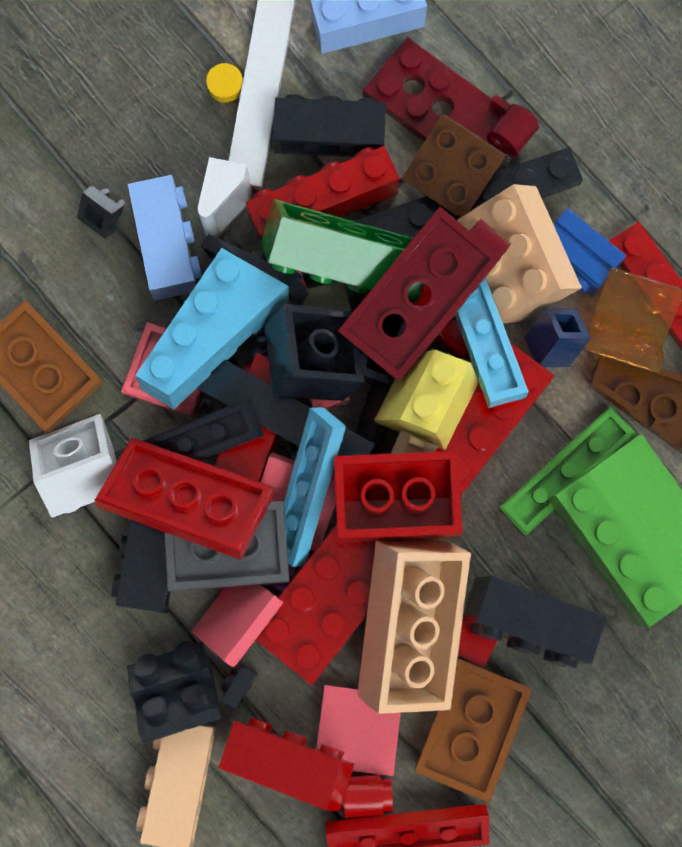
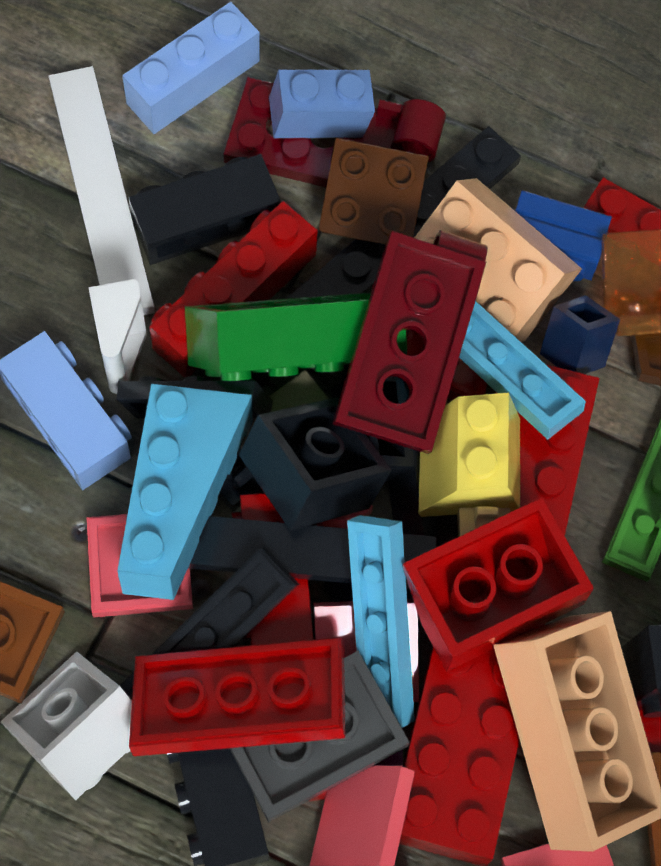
camera: 30 degrees left, 10 degrees down
yellow tile [206,63,243,103] -> none
none -> medium blue brick [269,70,375,138]

